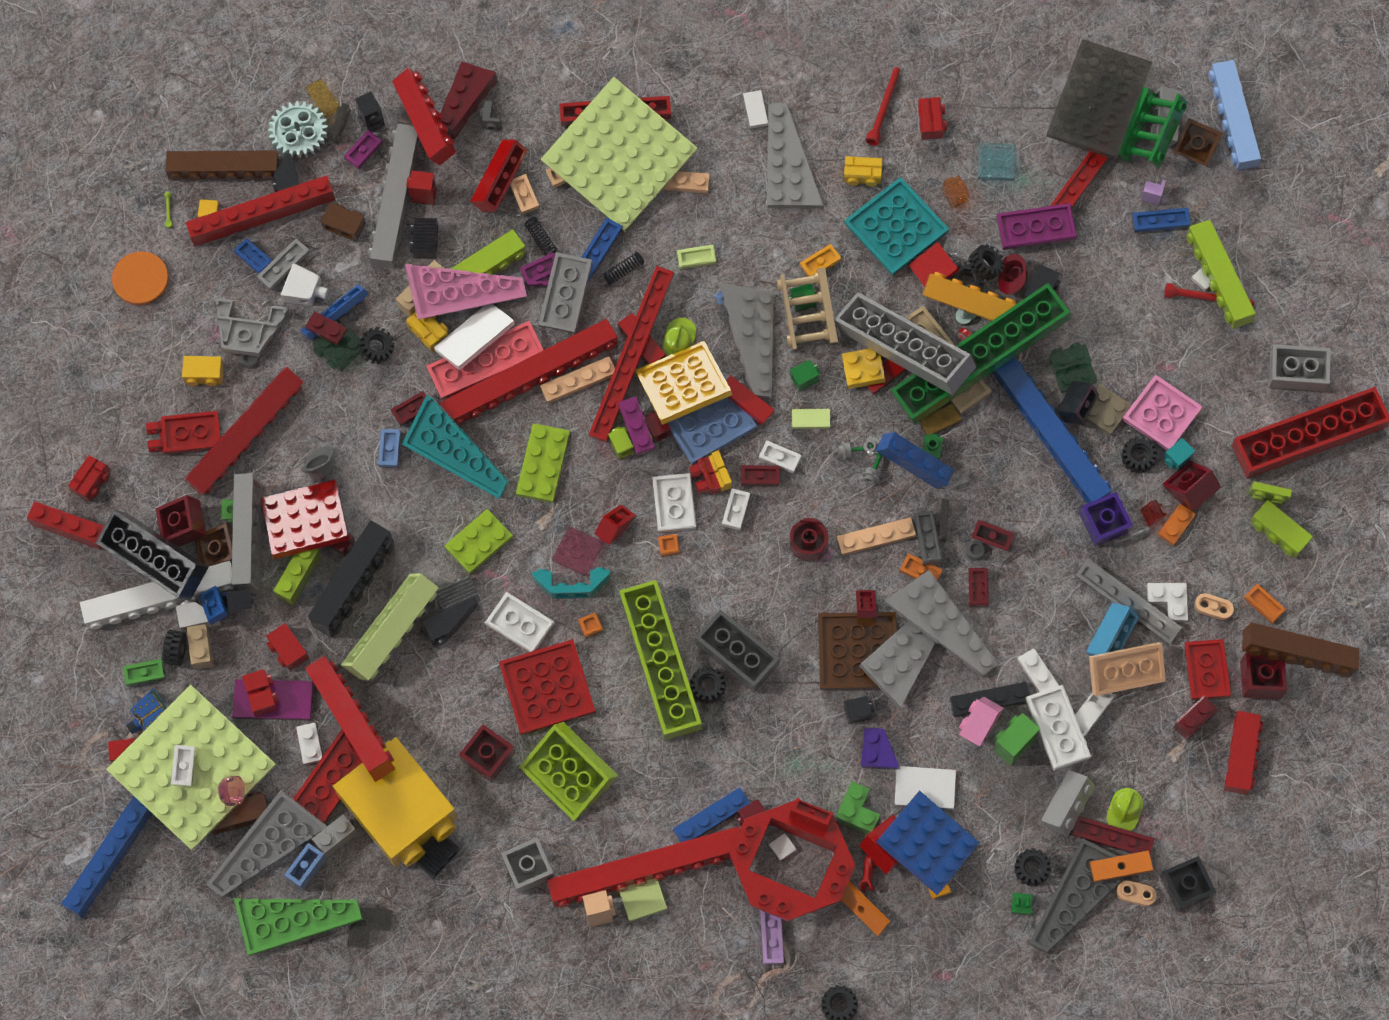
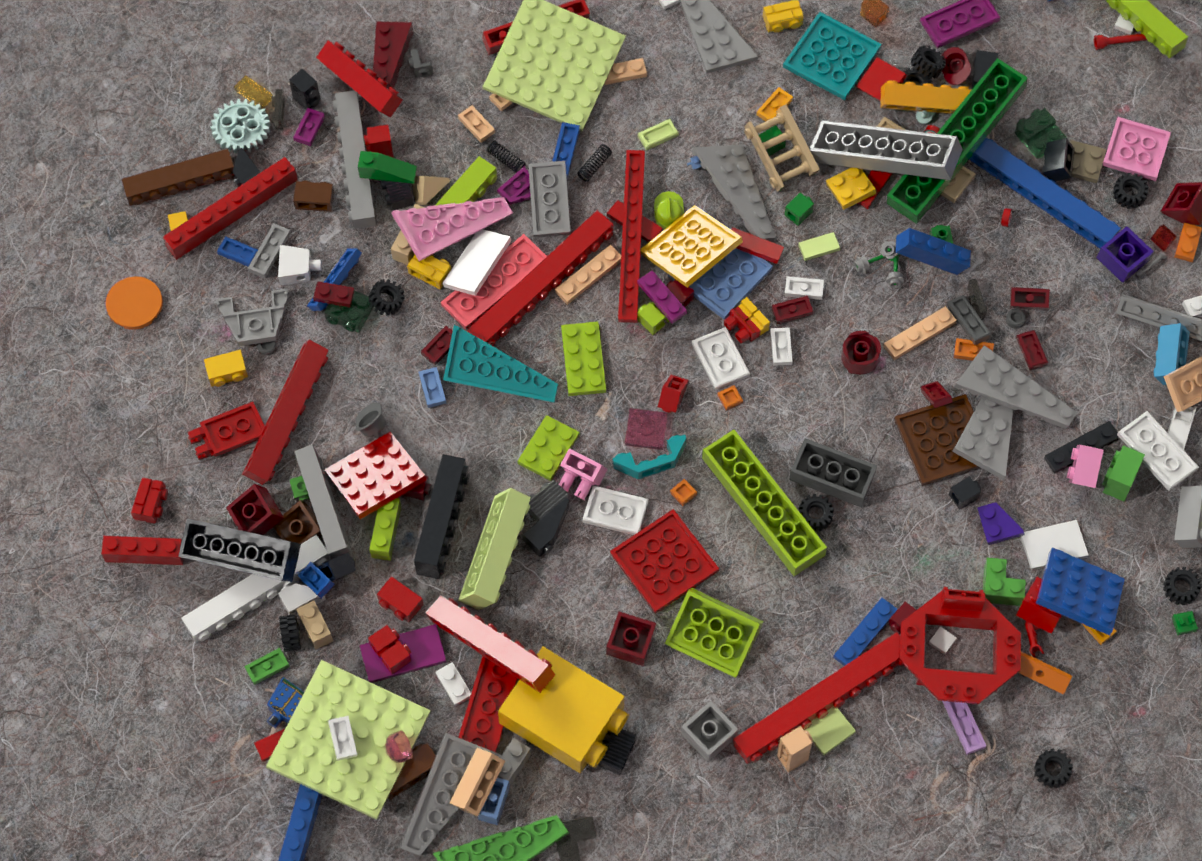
camera: 20 degrees left, 5 degrees down
lime hinge [164,191,173,228] -> none
red brick [470,139,528,212] -> none
pearl gold tile [919,403,962,435] -> none
white plate [1017,648,1059,692] -> none
teal brick [1163,438,1195,472] -> none
none -> green slope [358,151,417,184]
none -> tan slope [411,176,450,205]
none -> light nougat brick [450,748,505,817]
none -> bright pink brick [559,449,608,501]
none -> red tile [1001,208,1012,227]

